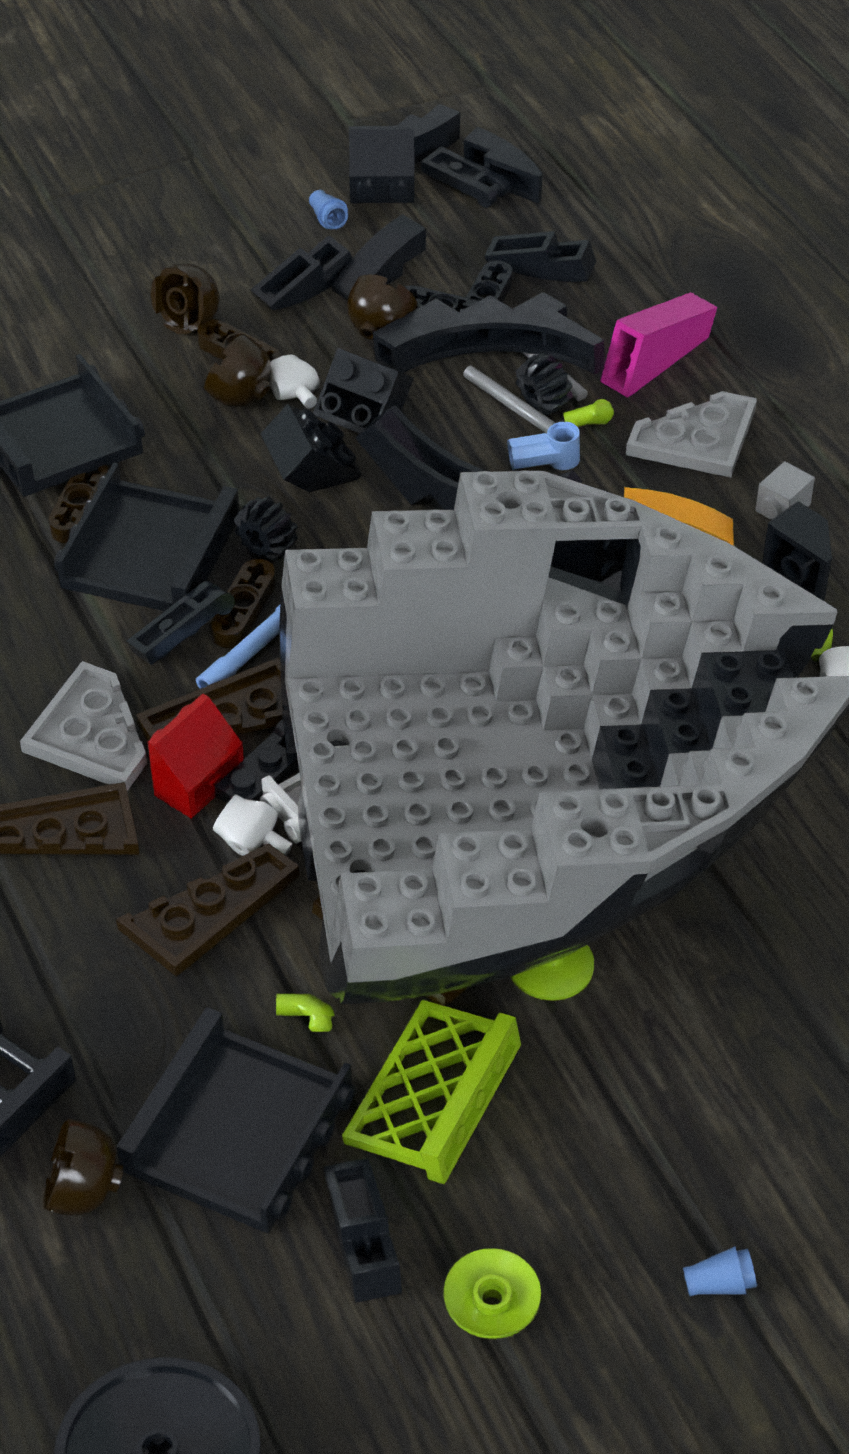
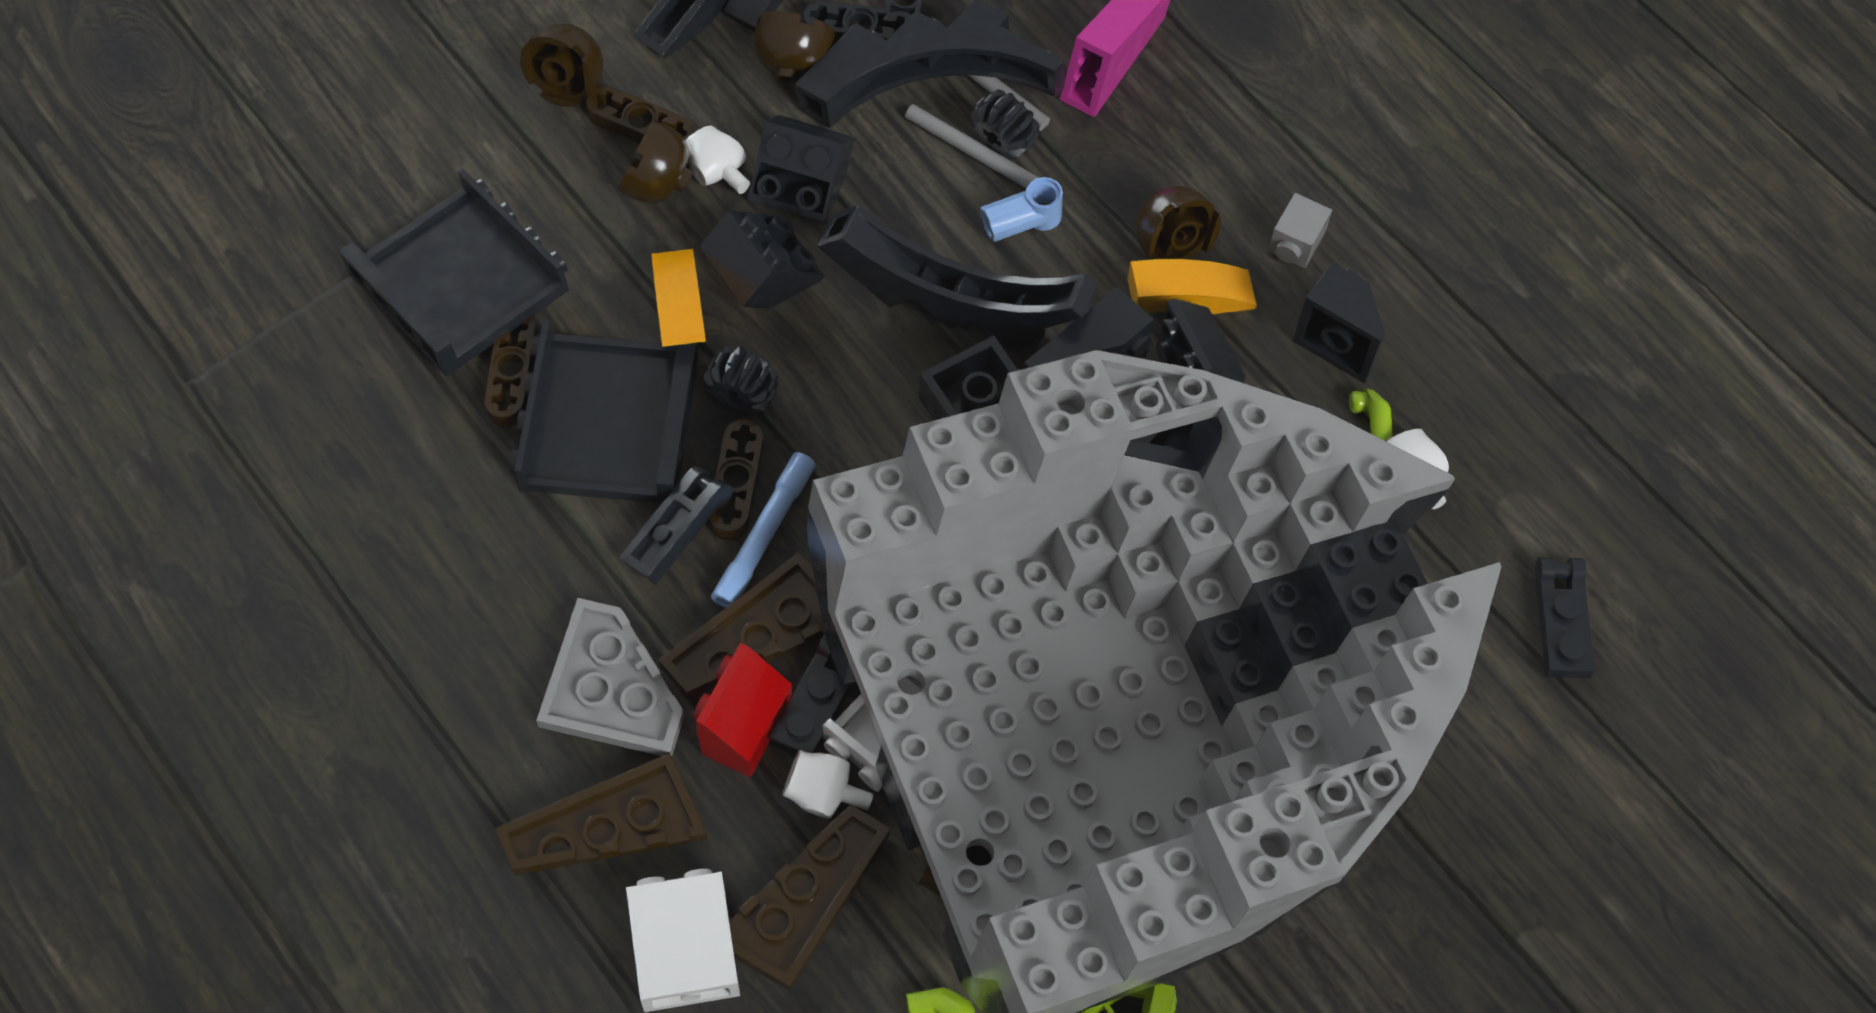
camera: 15 degrees left, 15 degrees up
lime arm [563,399,614,427] -> none
light grey plate [626,391,757,478] -> none
none -> white panel [626,869,740,1012]
none -> light orange slope [651,249,706,347]
none -> dark brown cylinder [1135,186,1221,260]

